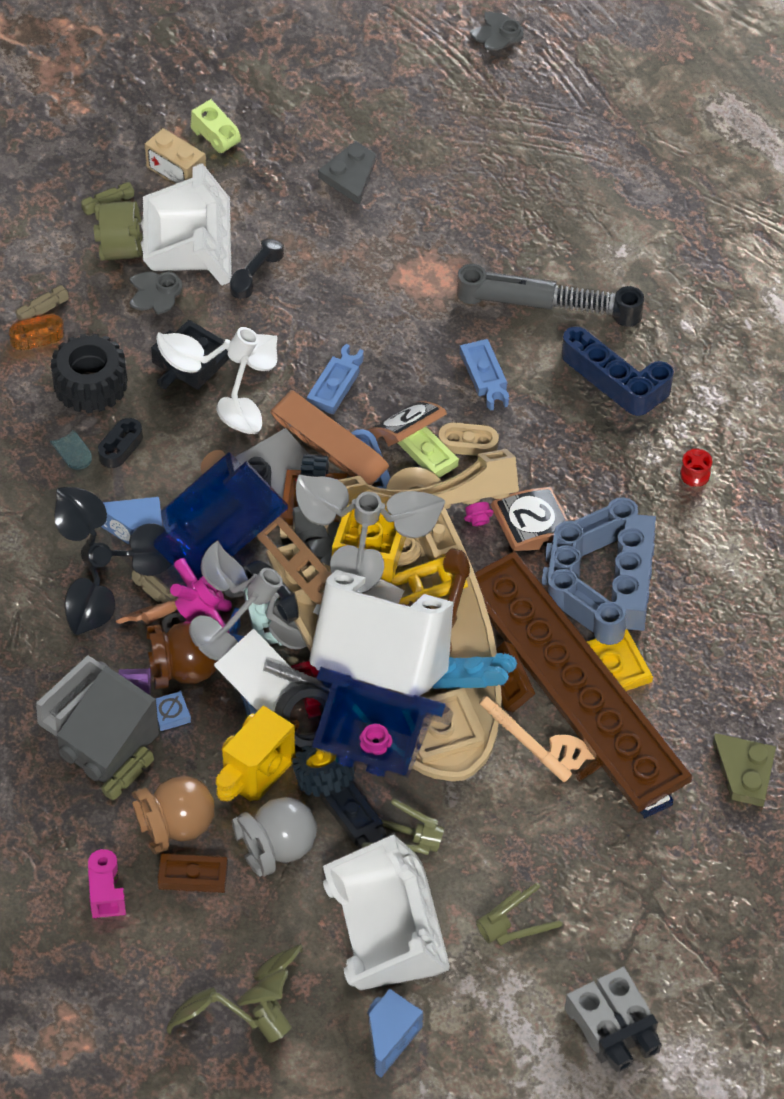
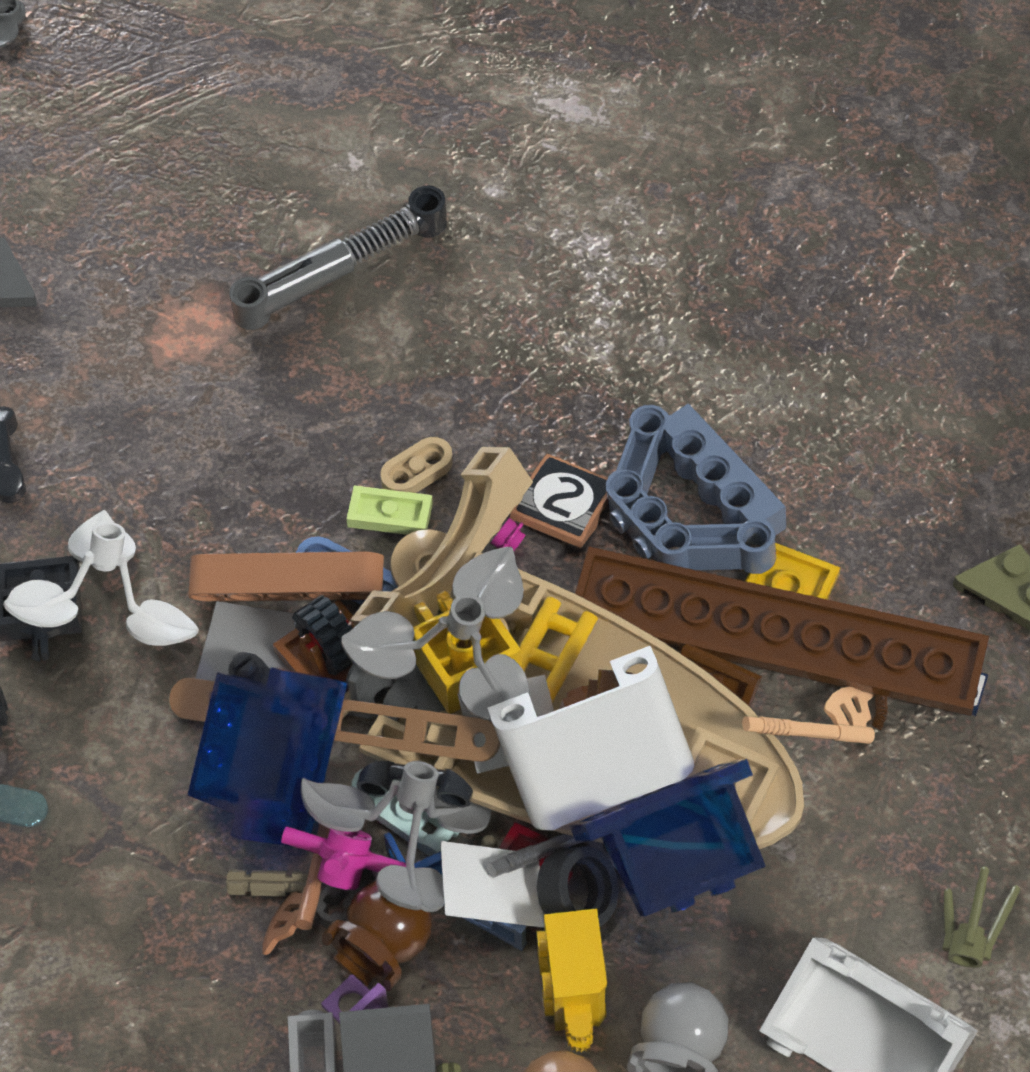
camera: 40 degrees left, 5 degrees up
black plant [54,487,181,635] -> none
black beam [98,418,143,468] -> none
medium blue slope [101,497,163,545] -> none
medium blue tile [155,691,191,732] -> none
black wheel [292,739,355,797] -> none
medium blue plate [307,344,363,415] -> none
black hinge [320,781,387,849] -> none
dark pink plate [360,724,392,755] -> none
olive plant [362,799,444,855] -> none
slope [367,401,447,447] -> none
dark azure hinge [432,653,517,689] -> none
reddish brown bar [443,548,470,628] -> none
medium blue plate [460,339,509,411] -> none
dark blue beam [561,326,674,416] -> none
red wheel [680,448,713,487] -> none

